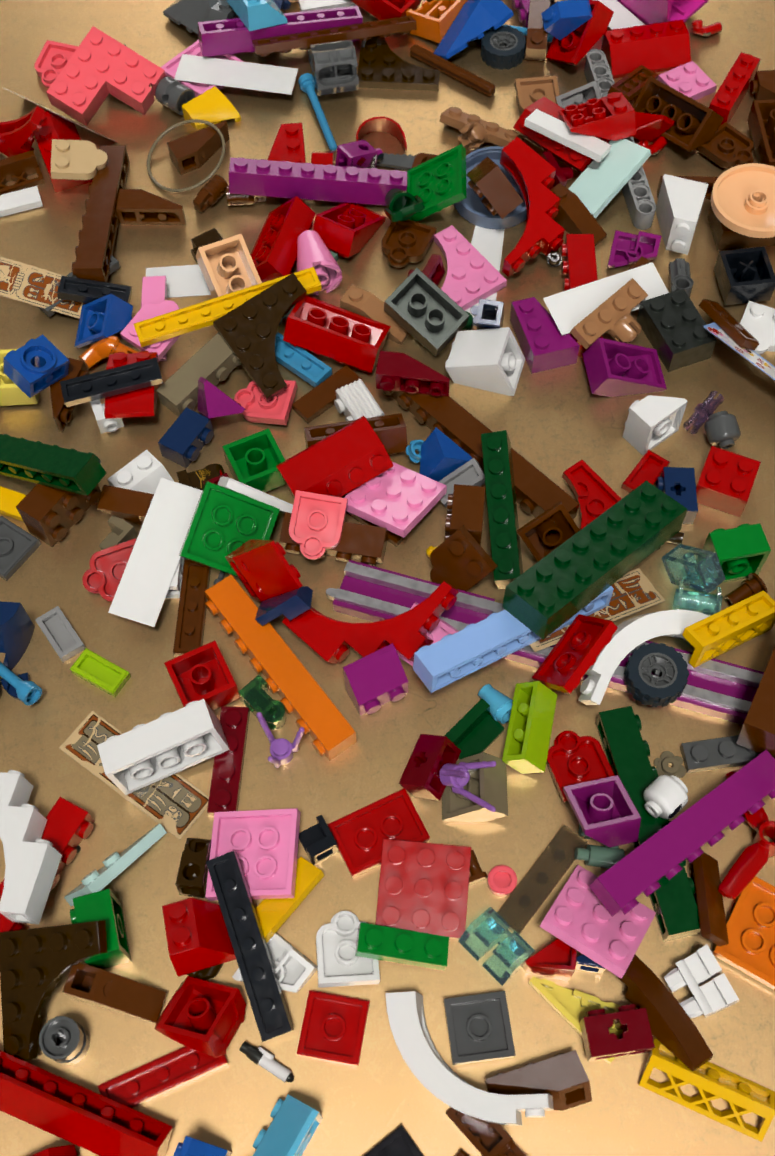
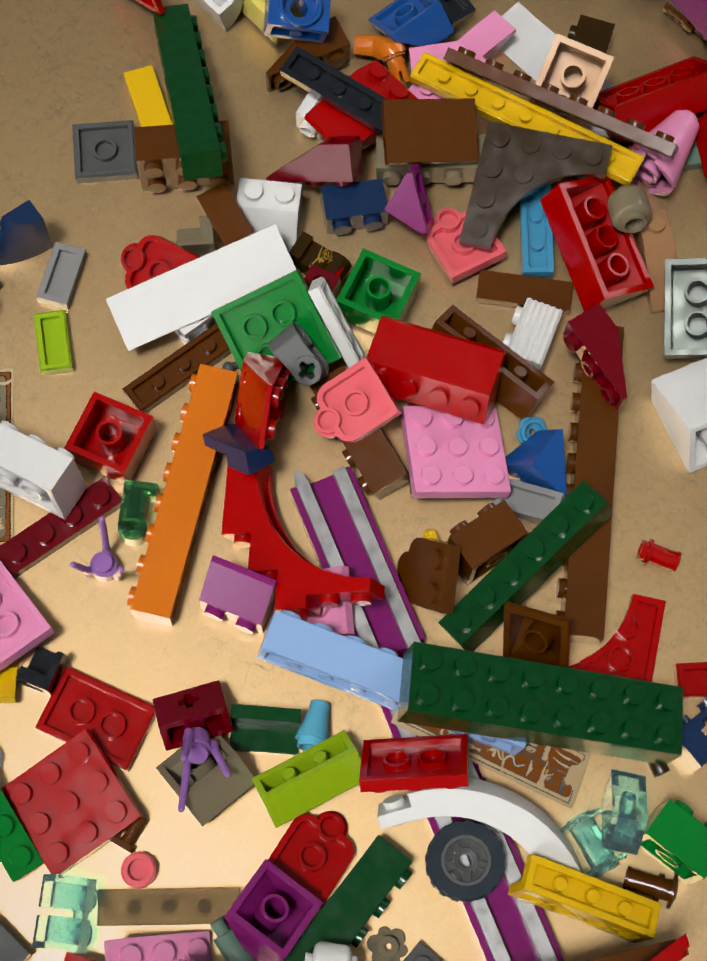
camera: 45 degrees right, 10 degrees up
none -> slope [266,136,364,186]
none -> dark grey piece [268,322,329,385]
none -> reddish brown tile [381,98,479,165]
none -> reddish brown plate [443,46,679,160]
none -> dark tan head [607,185,652,233]
none -> red pin [636,539,682,572]

